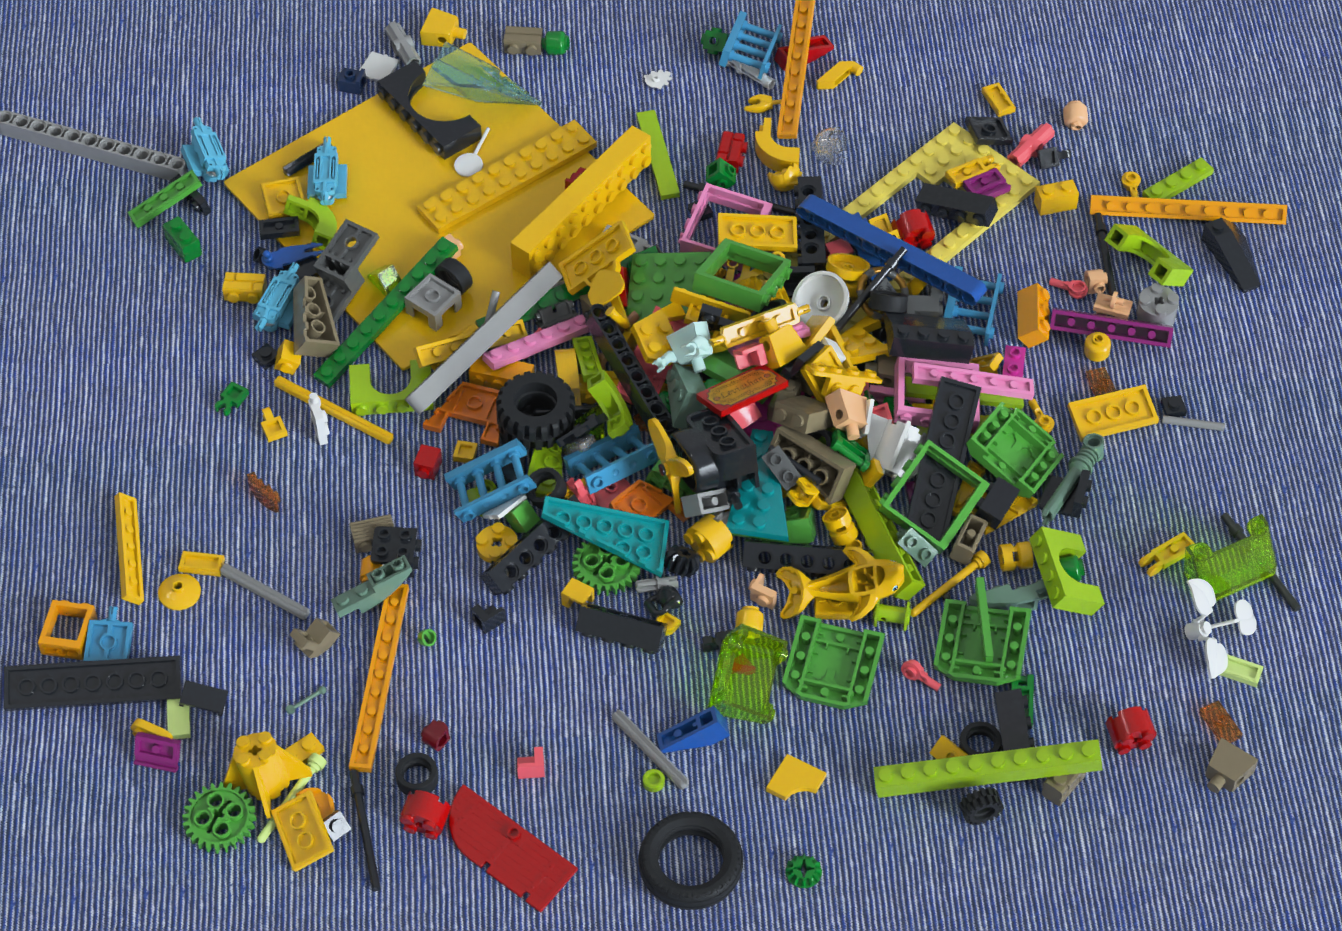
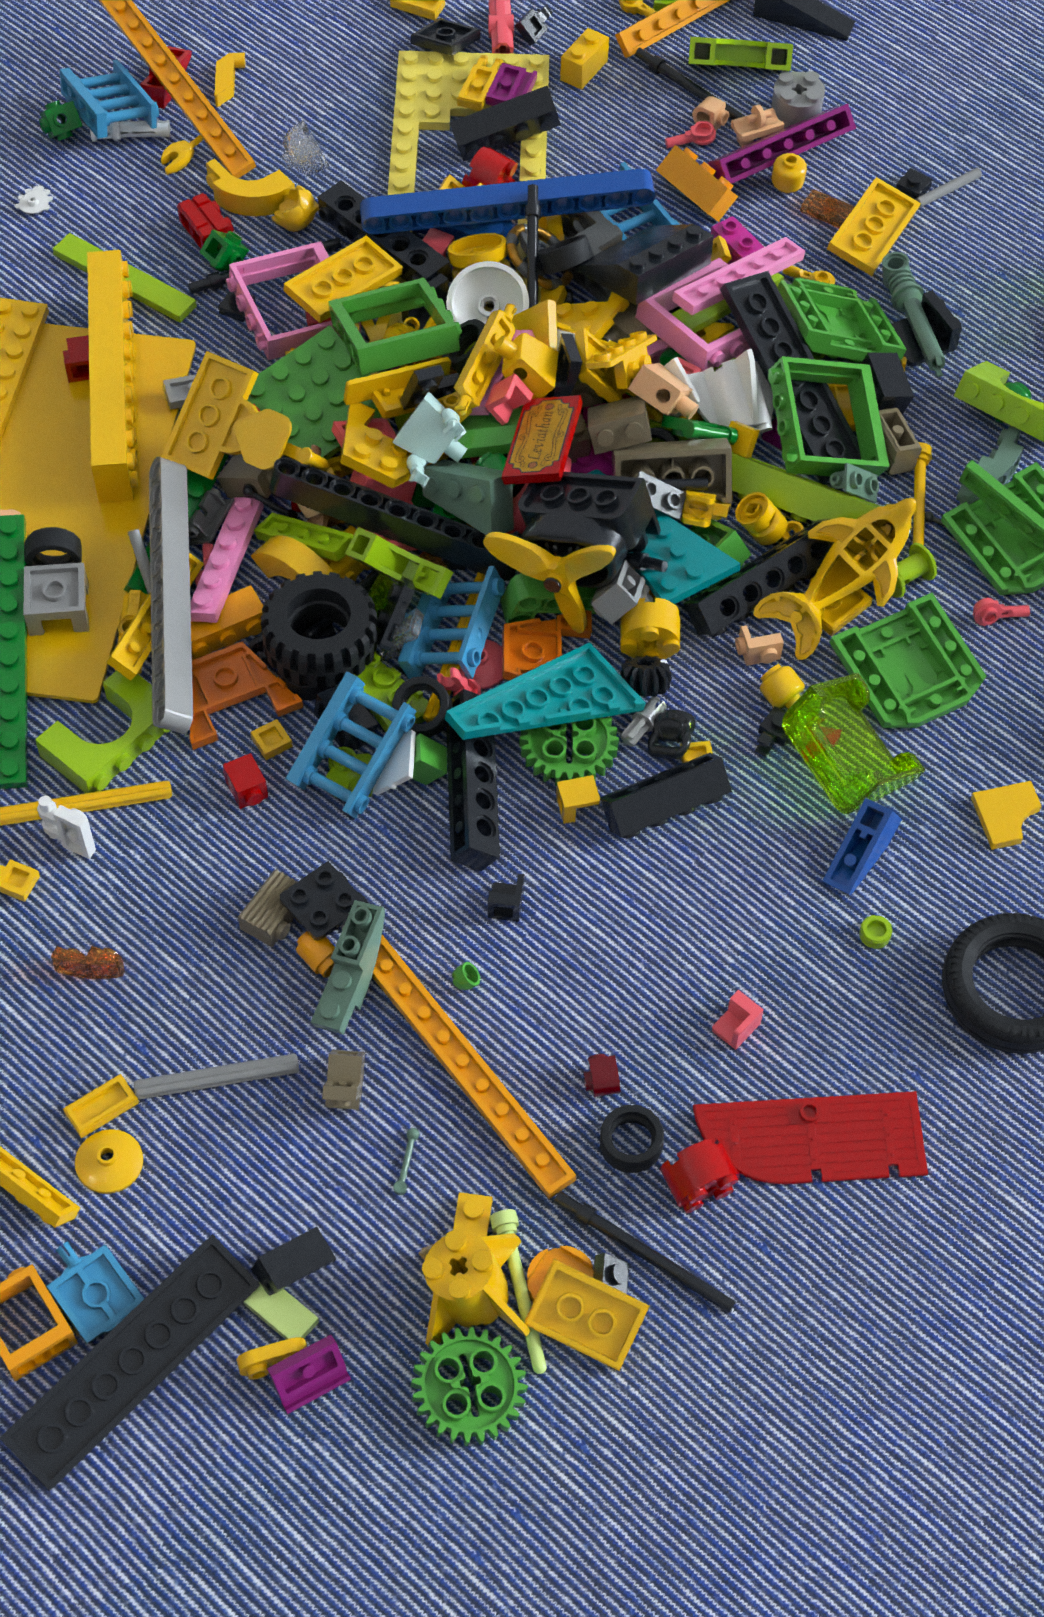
camera: 45 degrees left, 5 degrees up
yellow plate [476,522,518,563] -> none
light grey axle [612,710,689,790] -> none
yellow wheel [998,541,1033,572] -> none

